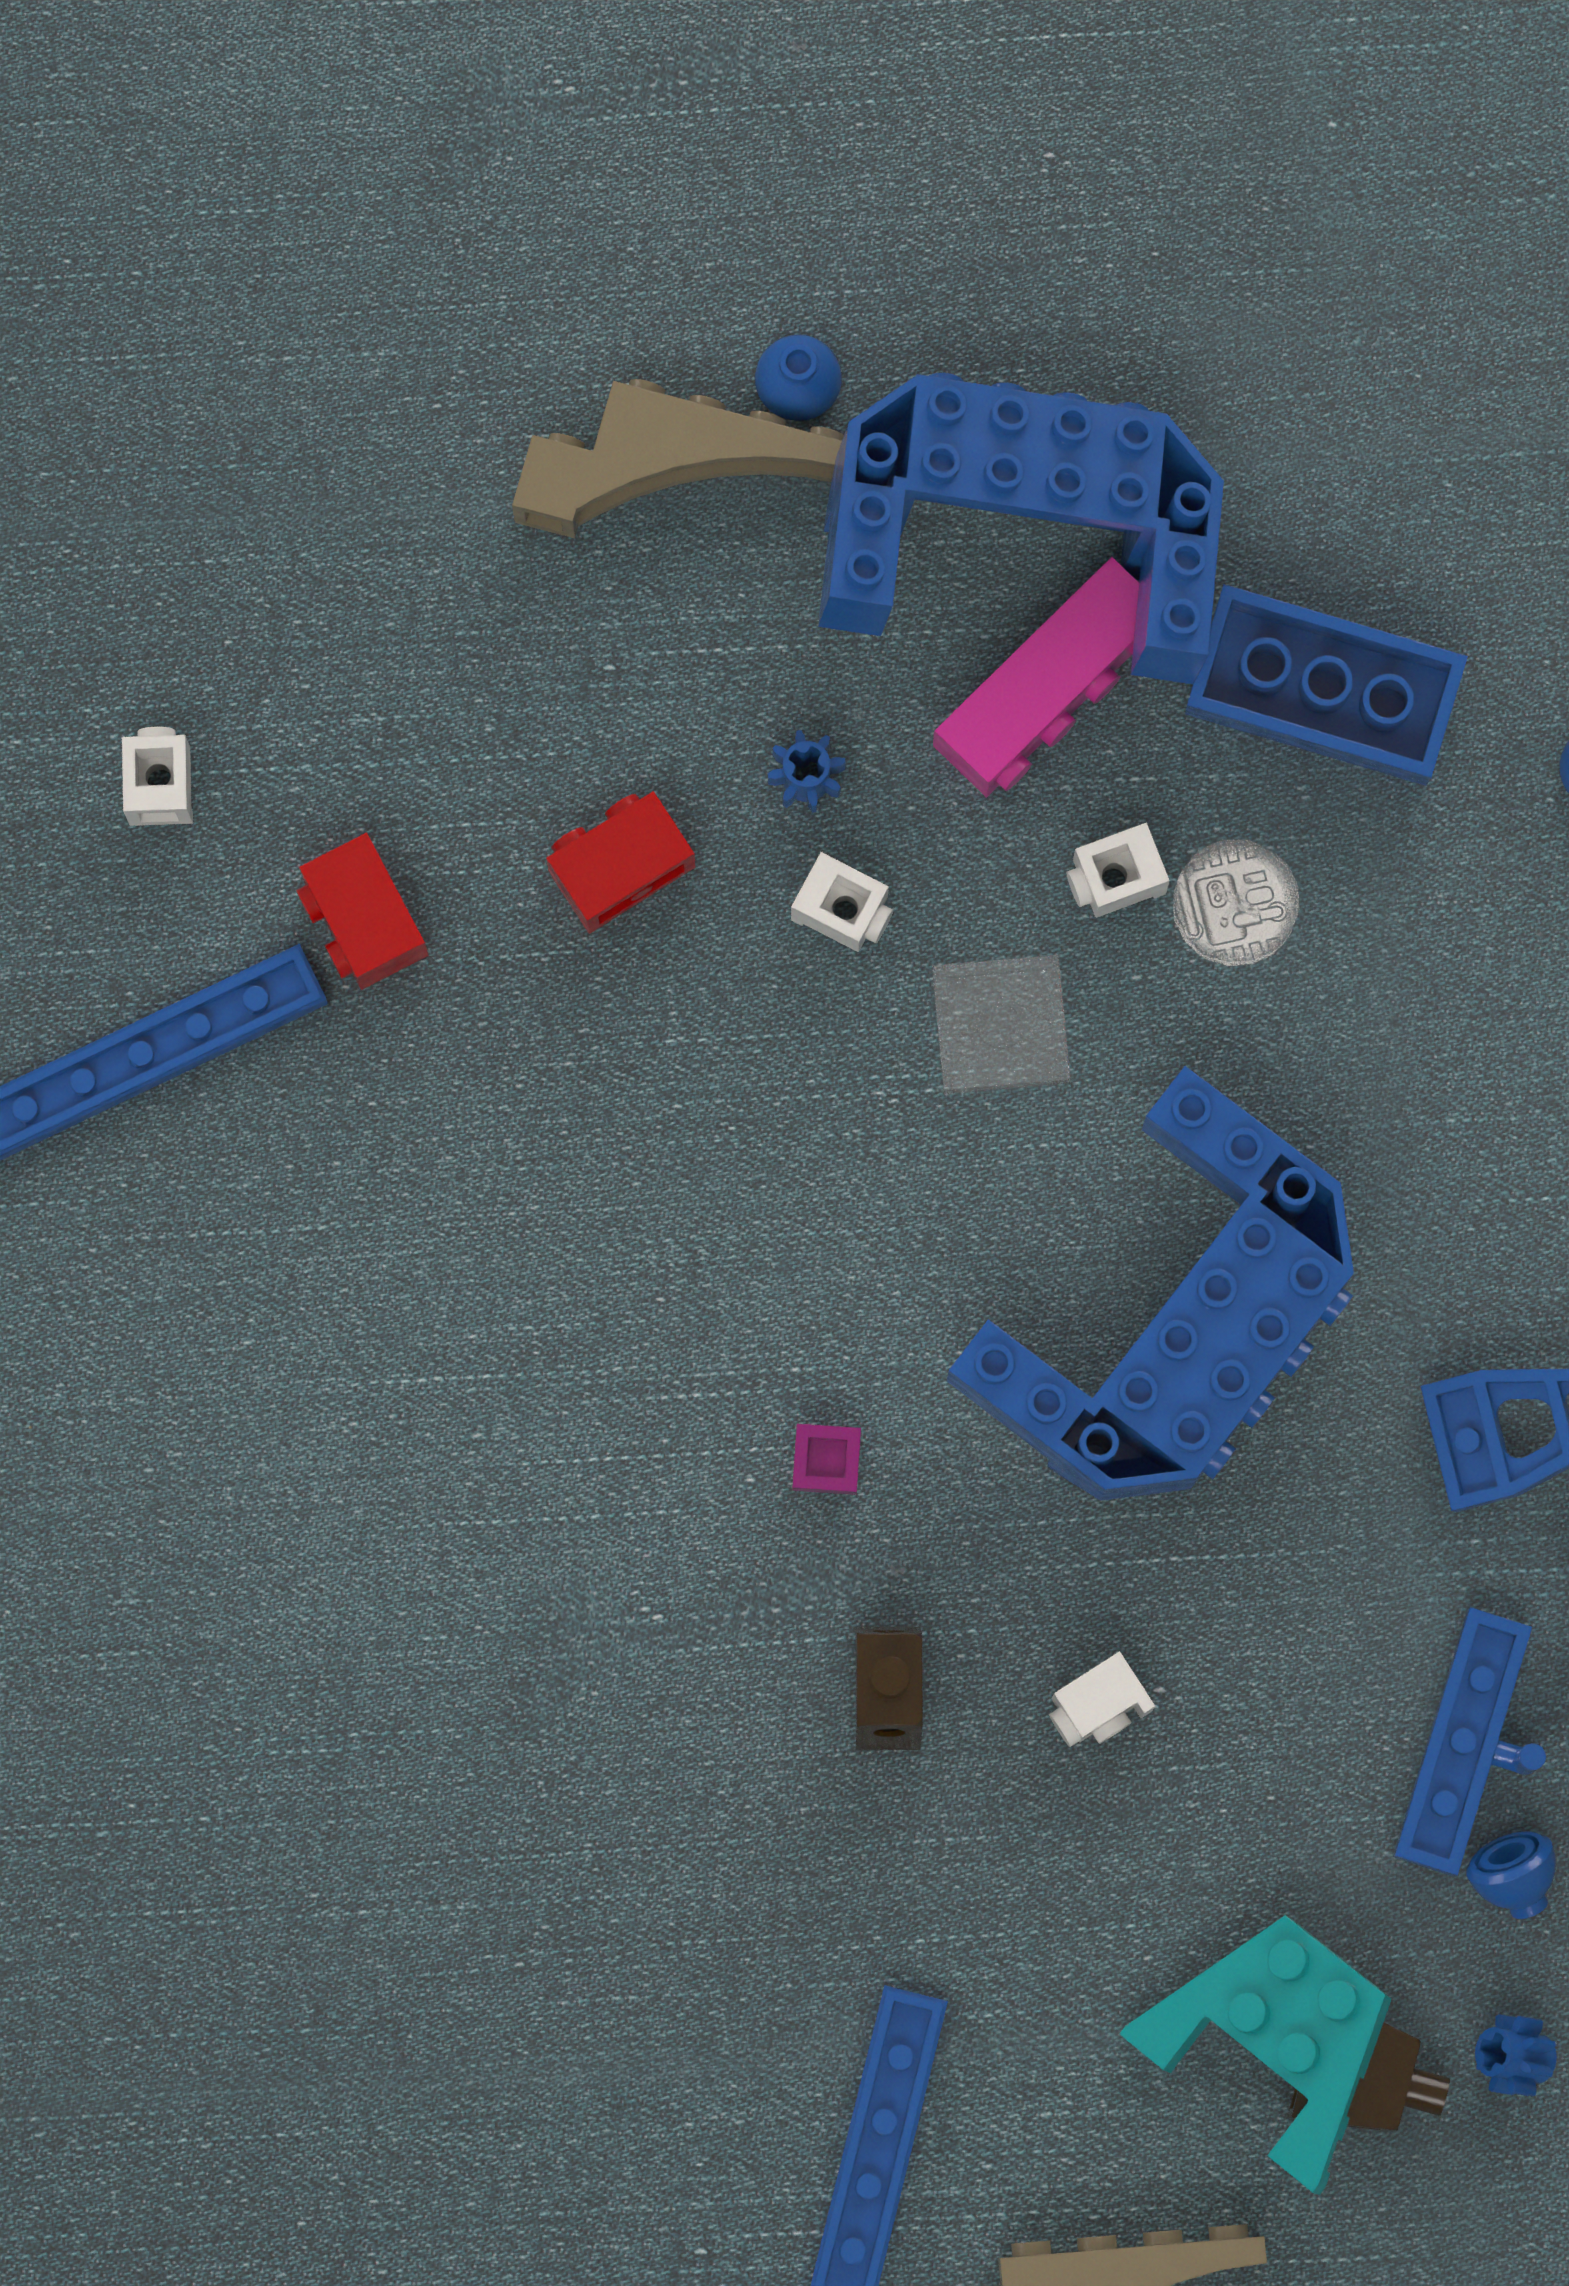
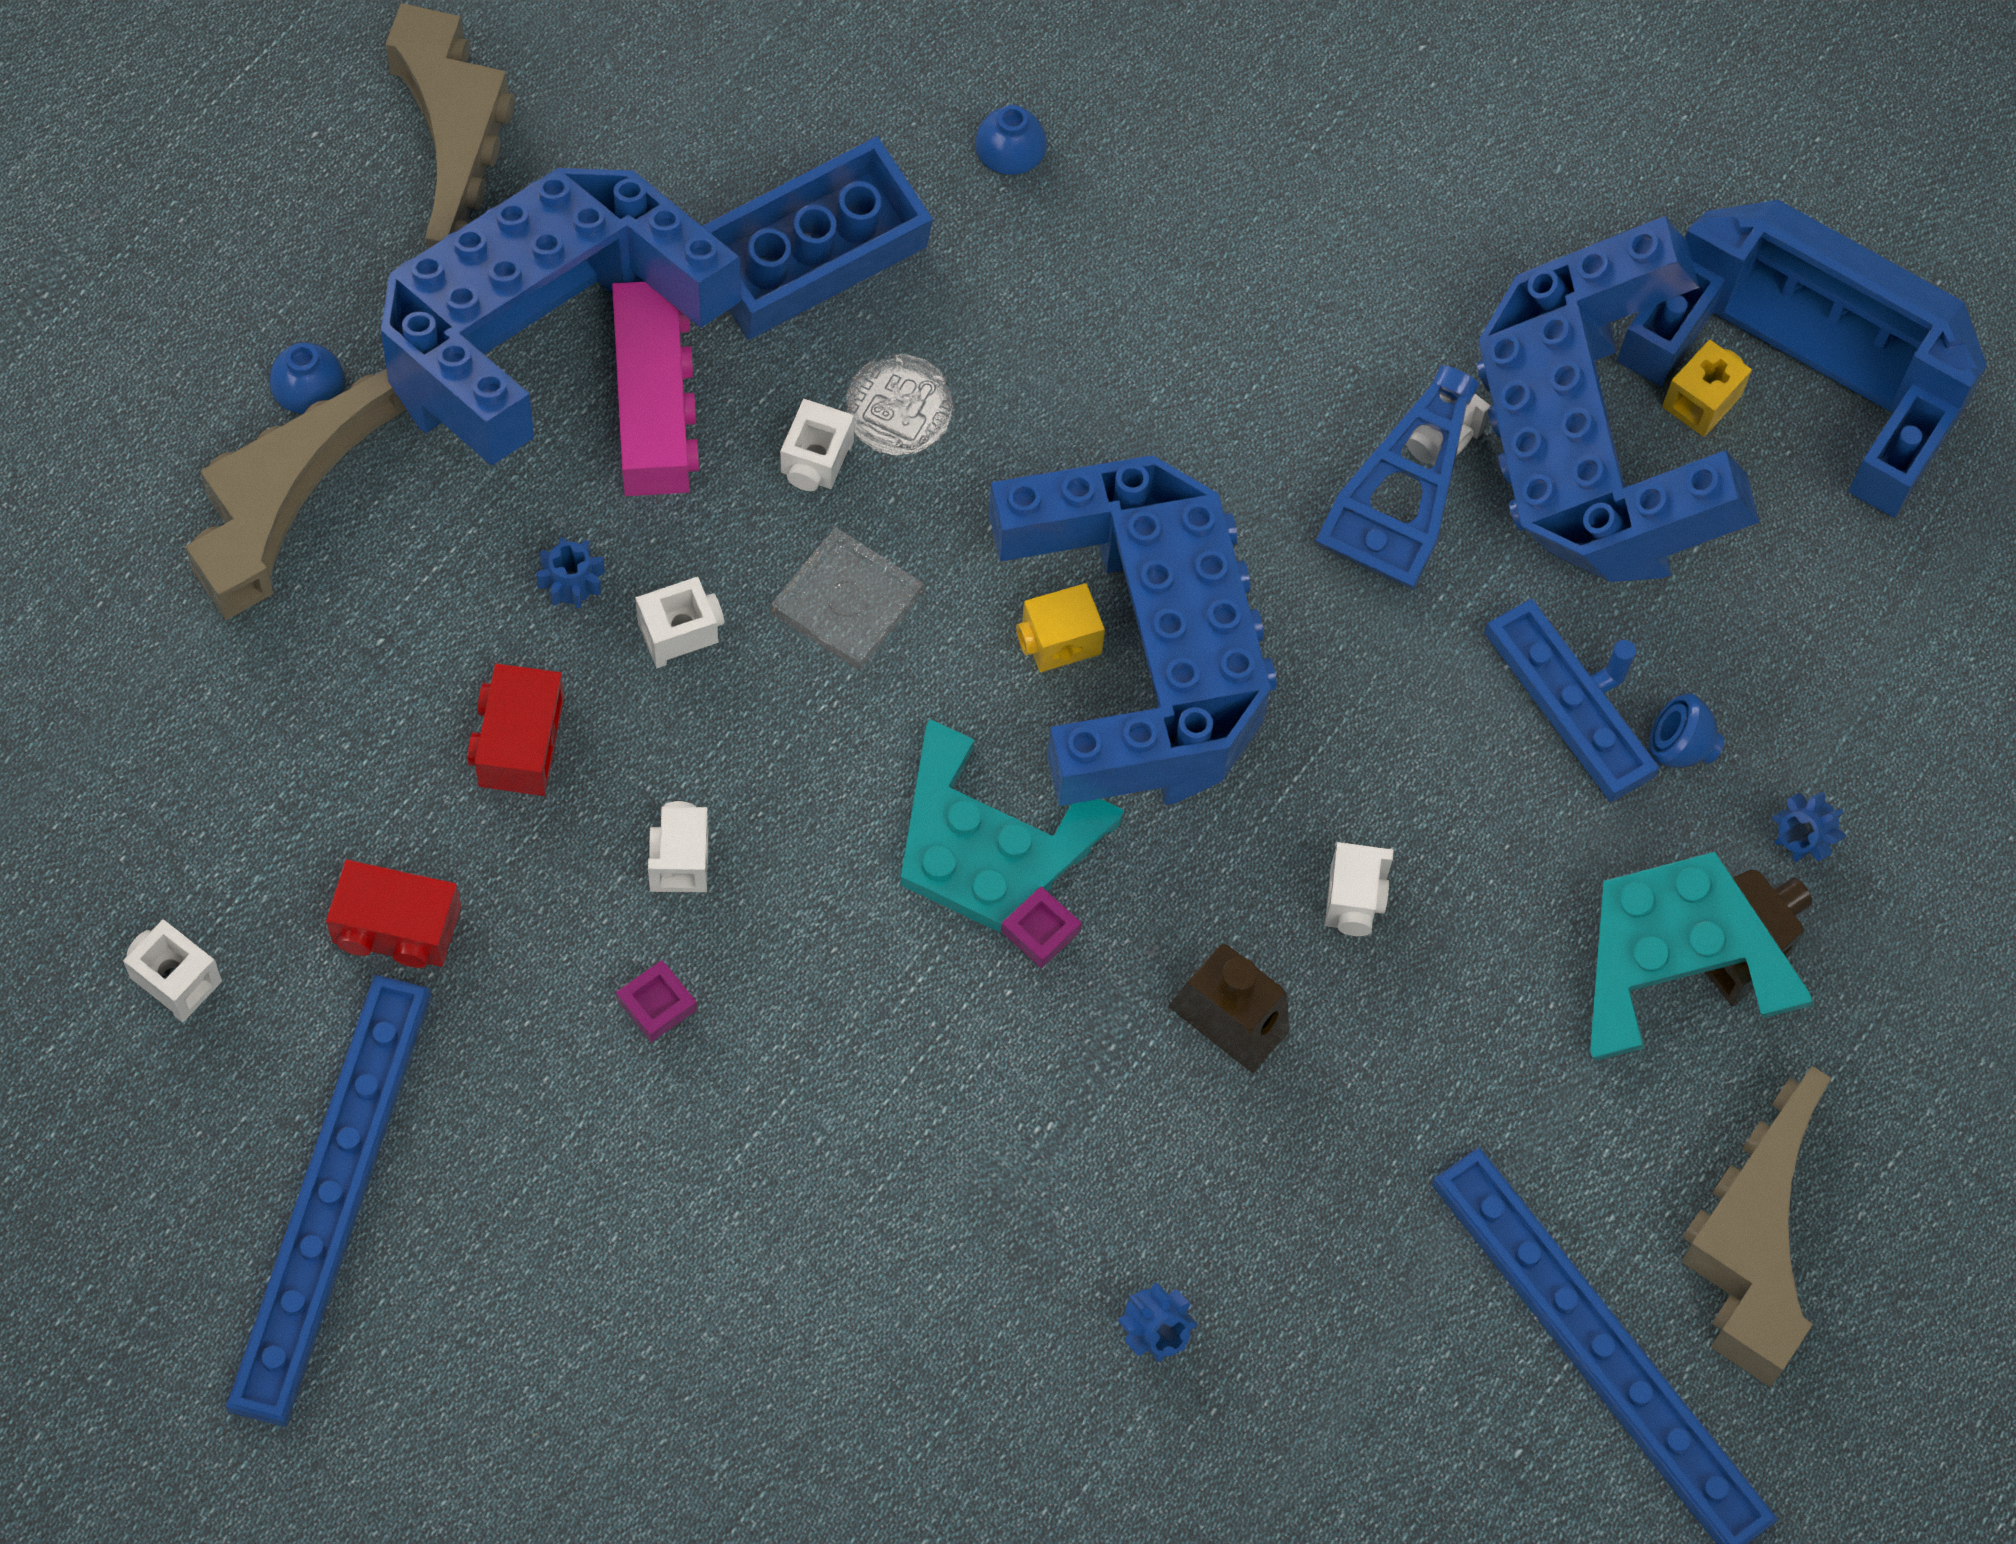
camera: 55 degrees left, 15 degrees down
none -> dark tan arch [386,3,515,249]
none -> magenta plate [616,960,697,1043]
none -> white brick [648,801,709,892]
none -> teal wing [901,719,1125,933]
none -> yellow brick [1016,583,1105,672]
none -> blue gear [1118,1283,1197,1362]

